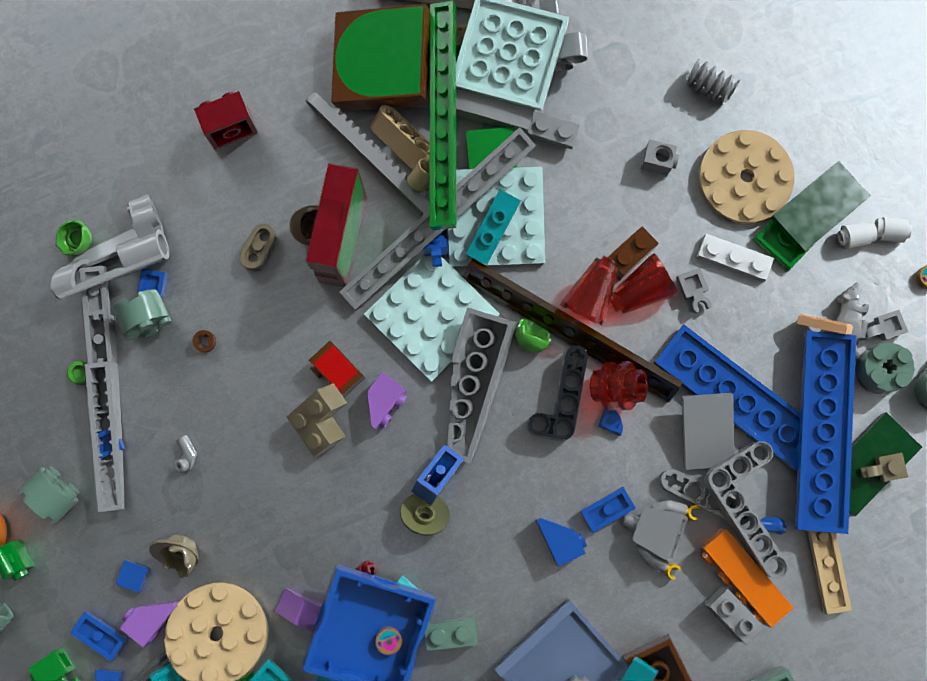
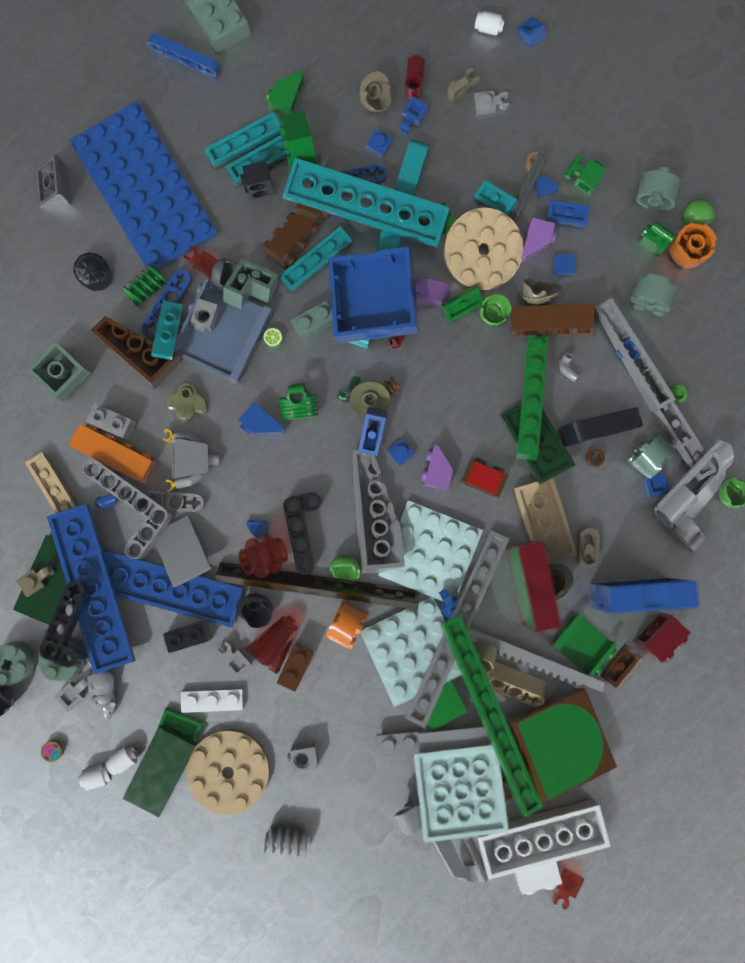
camera: 155 degrees right, 5 degrees up
dark tan brick [287,383,347,457] -> none
tile [375,627,402,655] -> none
teal plate [466,189,521,265] -> none
clear red cone [560,255,619,326] -> none
blue plate [580,487,636,533] -> none
light nougat tile [797,314,853,334] -> none
none -> black beam [39,581,90,668]
none -> black brick [163,620,212,654]
none -> olive plate [167,383,207,423]
none -> black piece [236,592,273,628]
none -> tile [263,327,283,348]
none -> green piece [278,383,319,420]
none -> orange brick [325,600,369,649]
none -> clear green arm [337,376,361,403]
none -> reddish brown bush [384,377,402,397]
none -> blue plate [387,438,415,467]
none -> green plate [441,285,483,323]
none -> bright green hair [479,293,512,326]
none -> dark green tile [500,404,576,485]
none -> reddish brown wedge [511,303,595,338]
none -> tan plate [514,478,577,563]
none -> green arch [516,335,549,461]
none -> green panel [550,612,617,677]
none -> black beam [559,407,643,447]
none -> blue tile [590,578,699,614]
none -> reddish brown slope [600,645,644,691]

